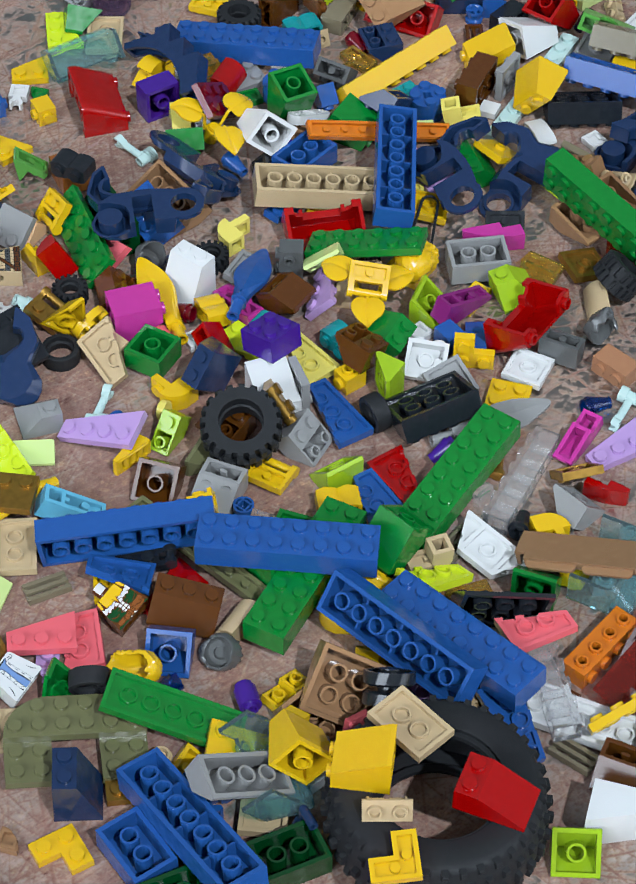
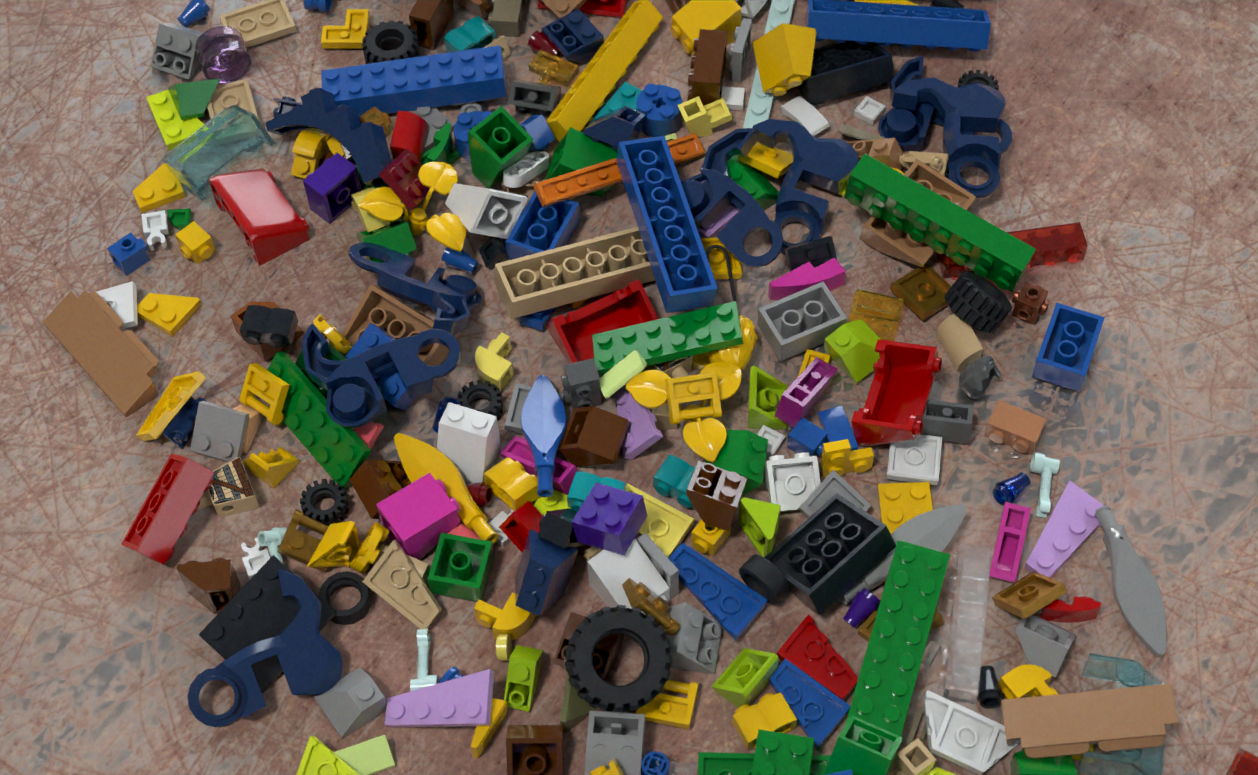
camera: 15 degrees left, 10 degrees up
bright green slope [13,146,48,180] -> none
red brick [36,234,79,280] -> none
light aqua brick [113,134,158,167] -> none
dark grey hair [135,240,166,275] -> none
none -> yellow plate [313,314,352,356]
none -> green slope [427,122,453,163]
none -> black brick [538,508,587,549]

